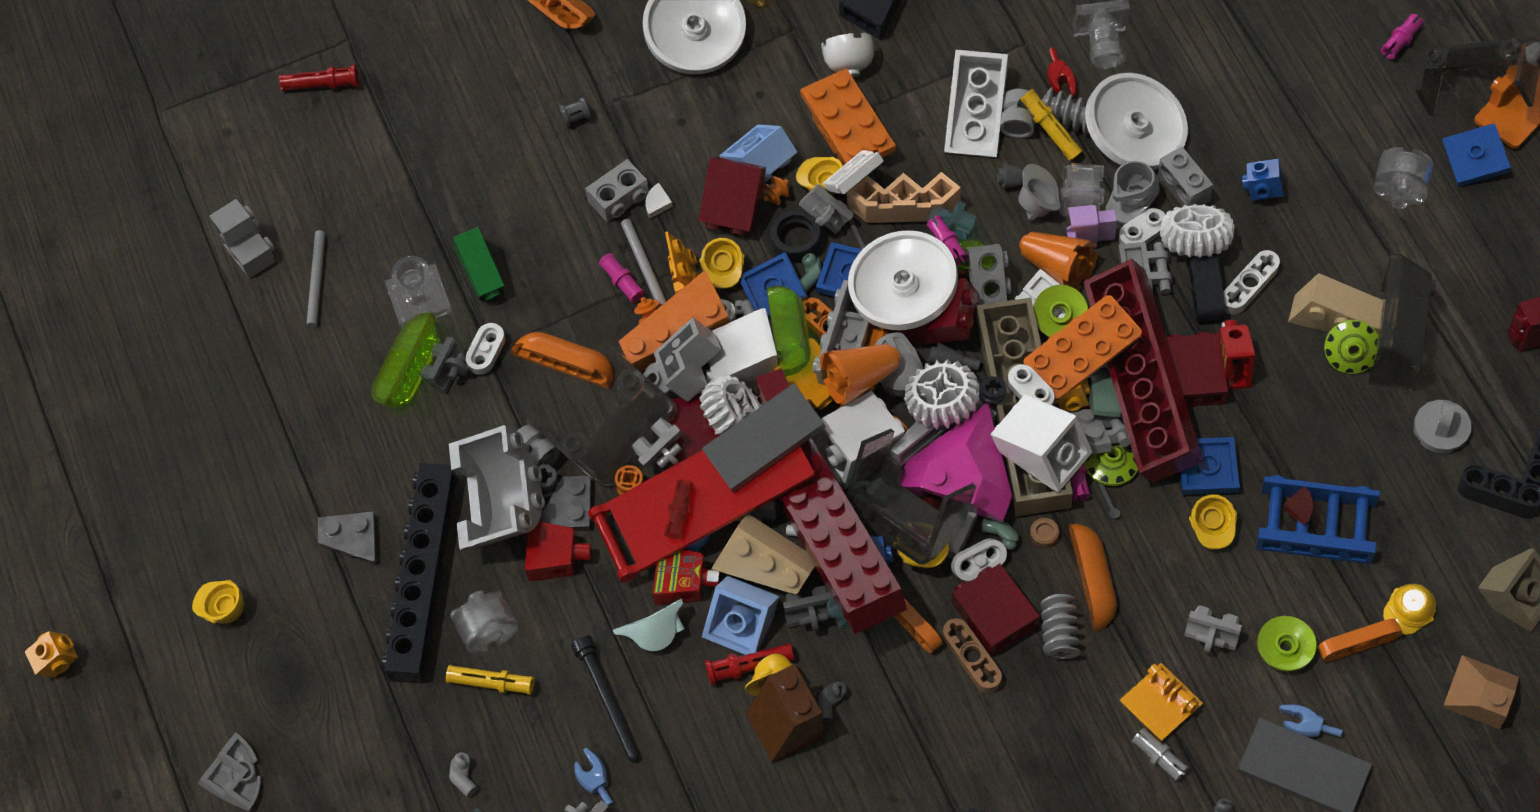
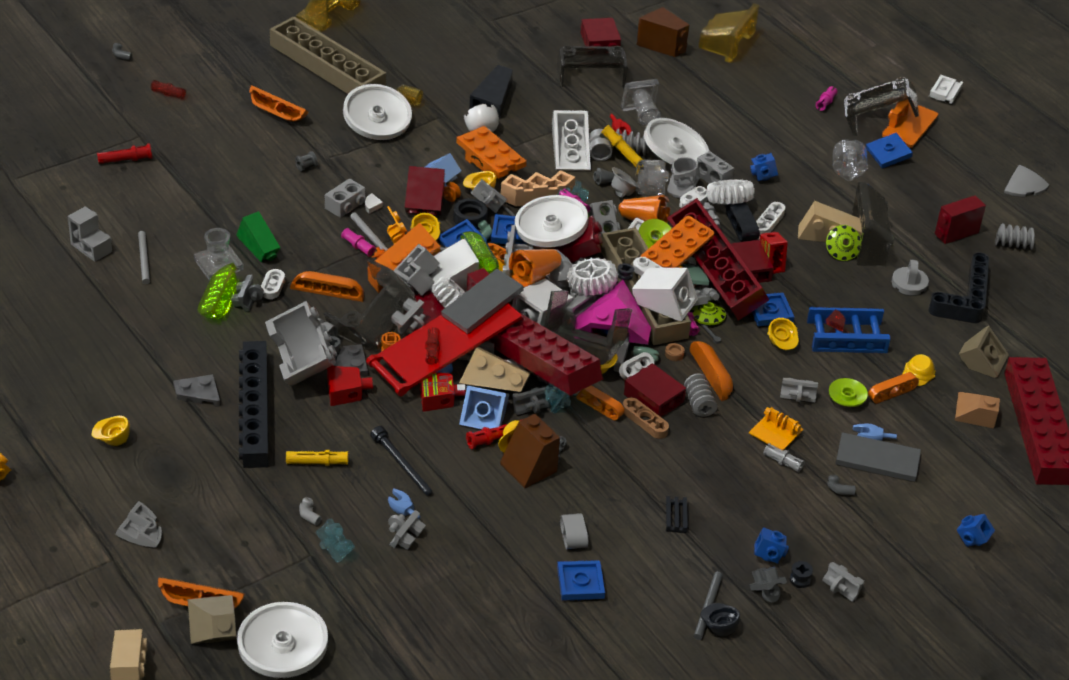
camera: 20 degrees left, 20 degrees down
clear brick [450,591,518,654] -> none
light aqua hat [613,598,684,651] -> none
white plate [823,150,884,194] -> none
lavender piece [1067,205,1117,248] -> none

